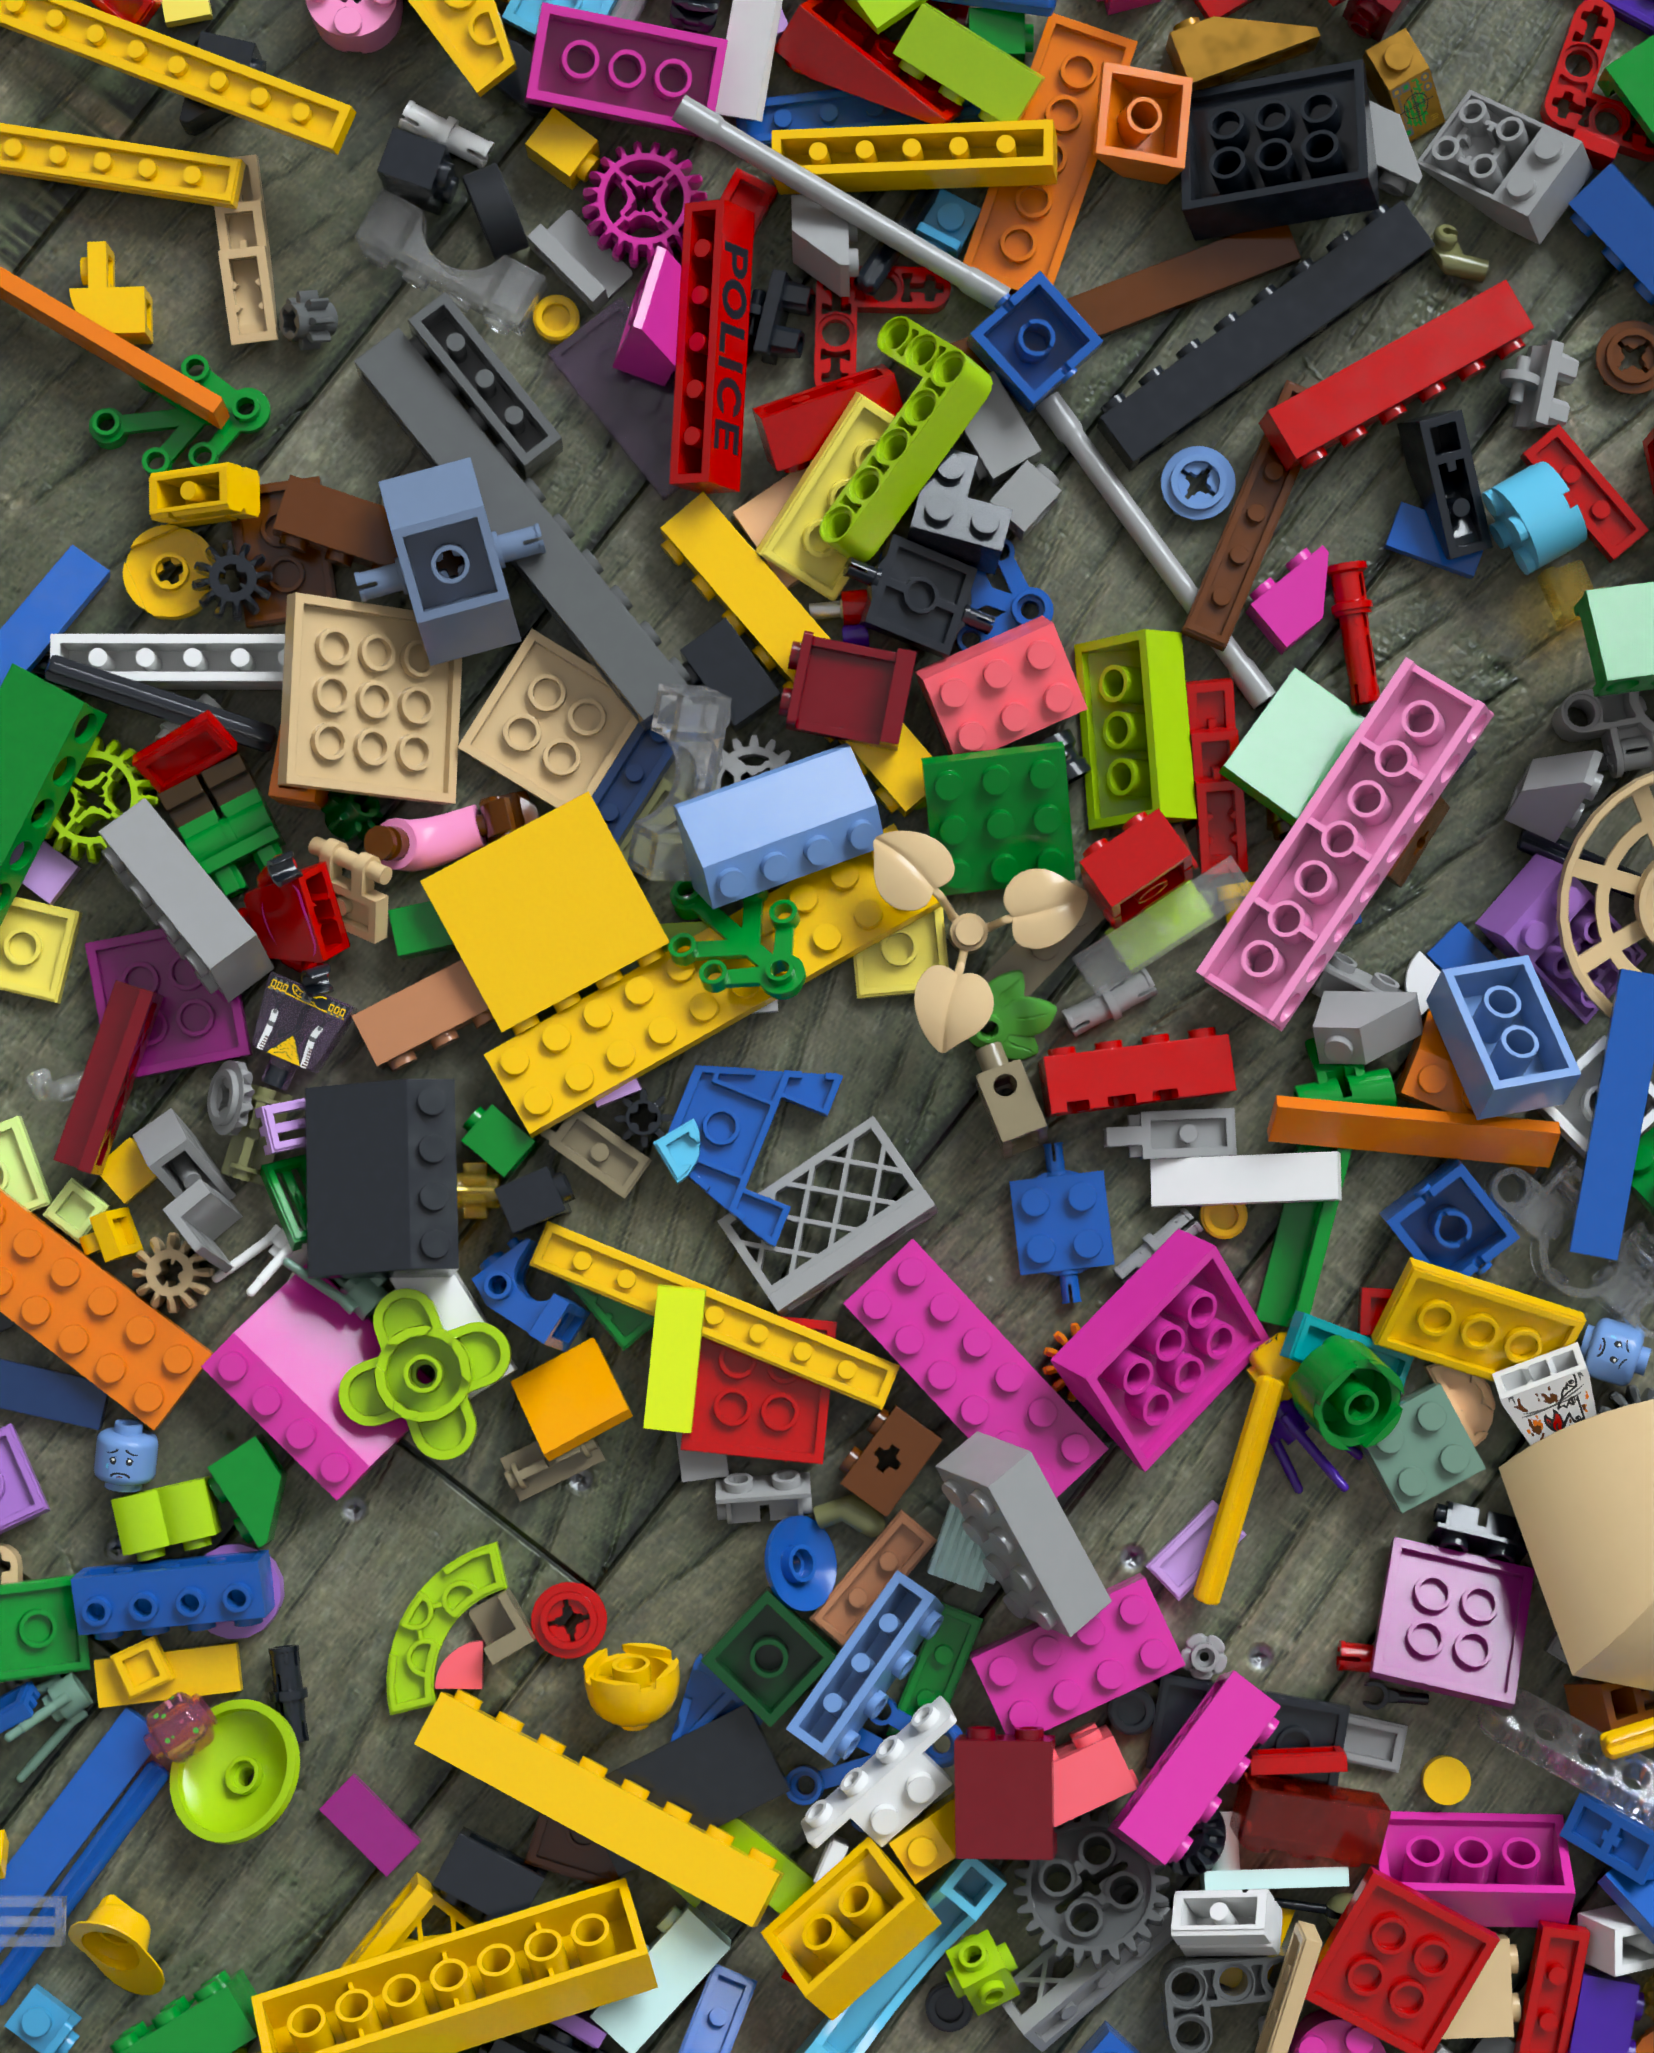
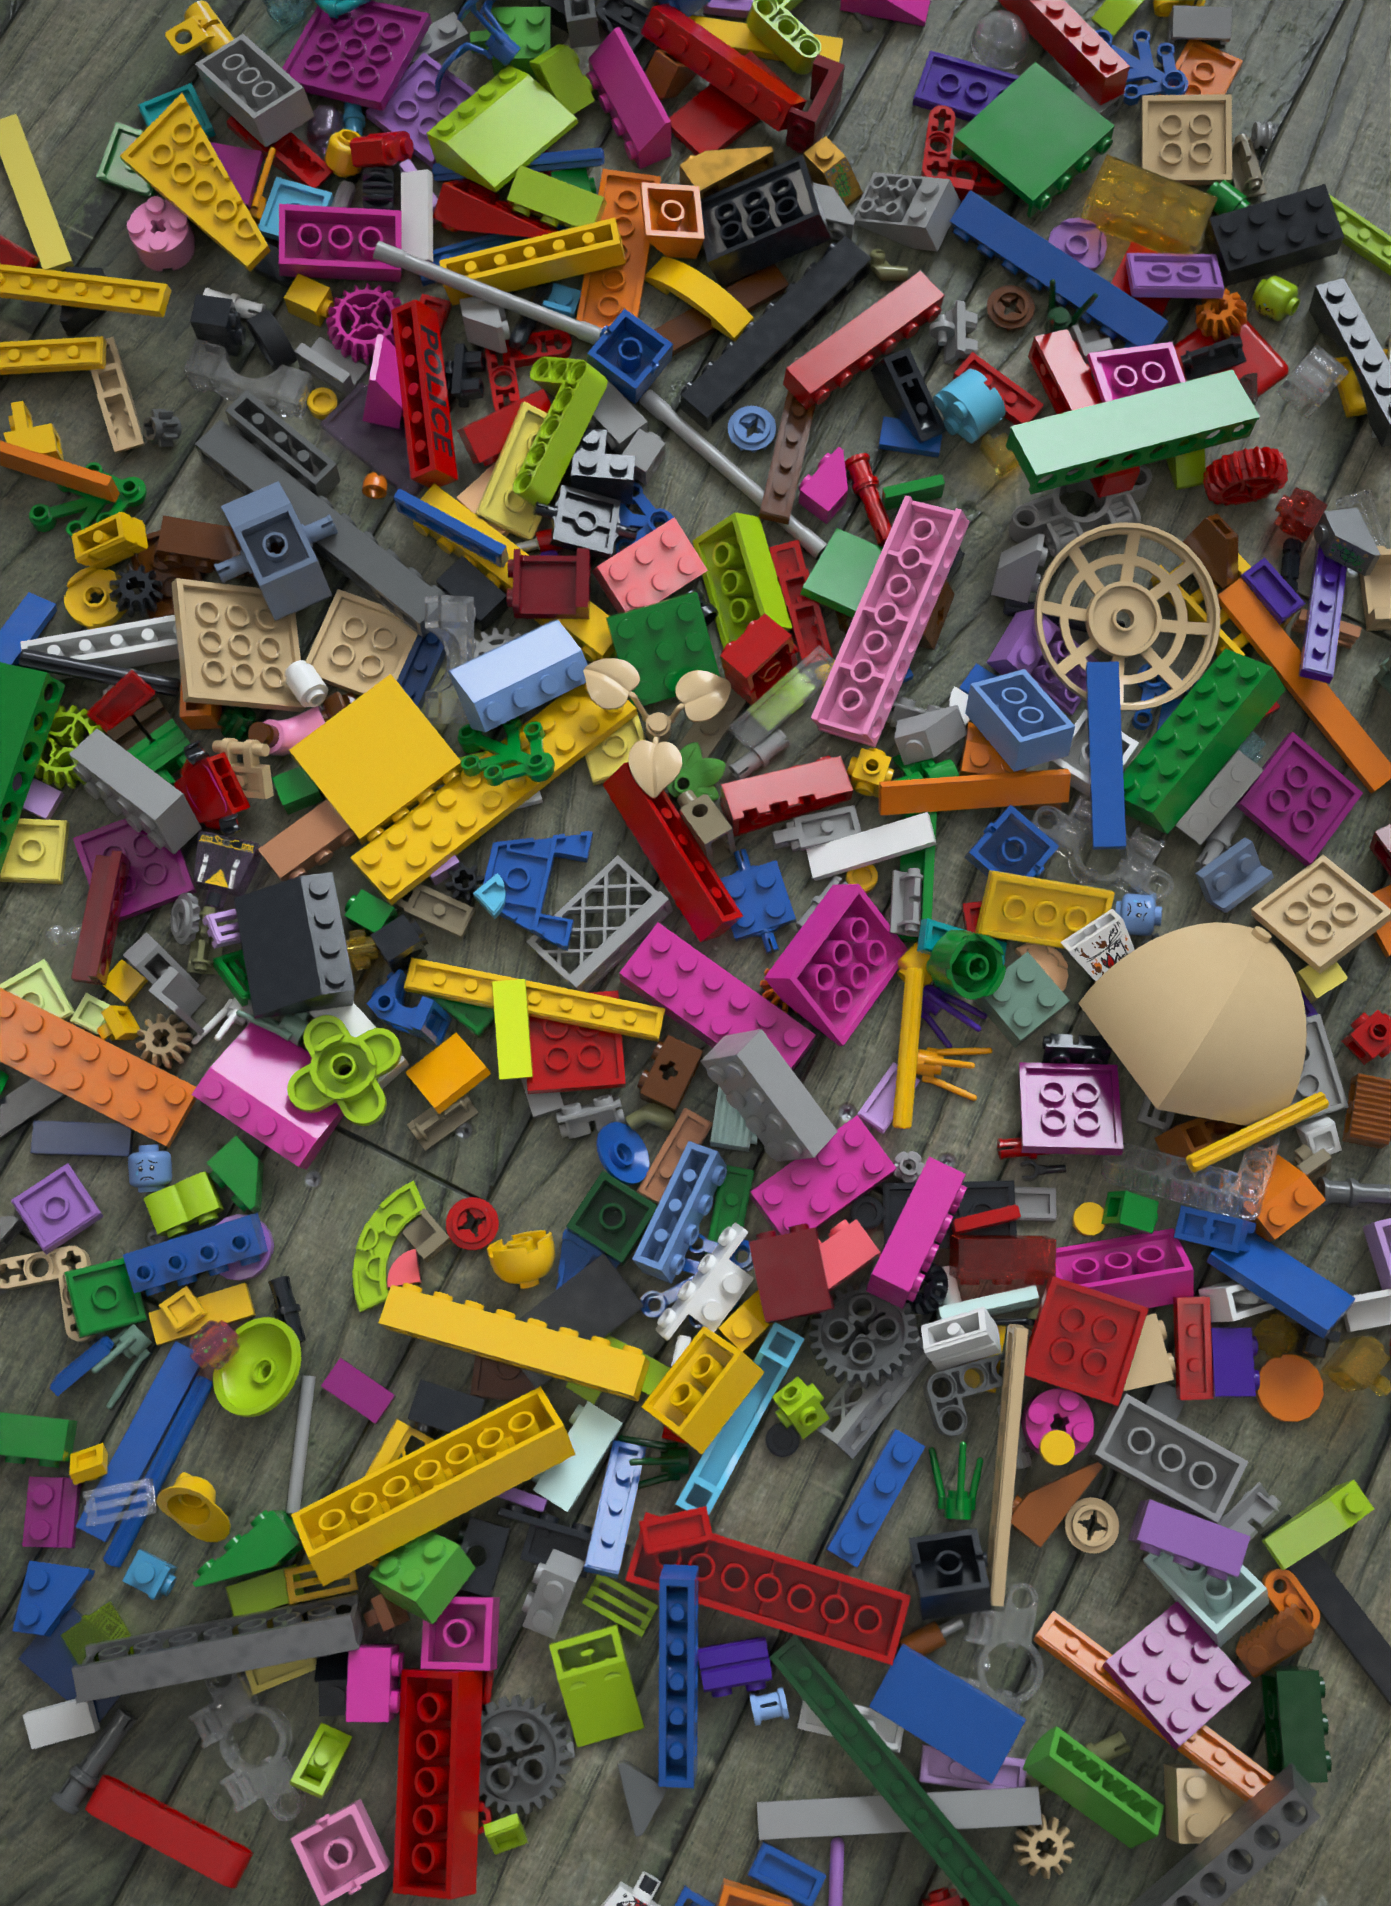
camera: 10 degrees left, 10 degrees down
none -> white brick [285,660,328,707]
none -> light grey bar [286,1375,316,1514]
none -> orange hinge [362,472,387,499]
none -> blue tile [394,488,509,567]
none -> red brick [602,762,743,943]
none -> dark green plant [618,1435,689,1490]
none -> yellow slope [645,256,754,341]
none -> yellow brick [847,748,894,798]
none -> green tile [881,474,945,510]
none -> light grey hinge [890,868,924,938]
none -> light orange plant [916,1047,993,1101]
none -> green brick [1101,1191,1159,1234]

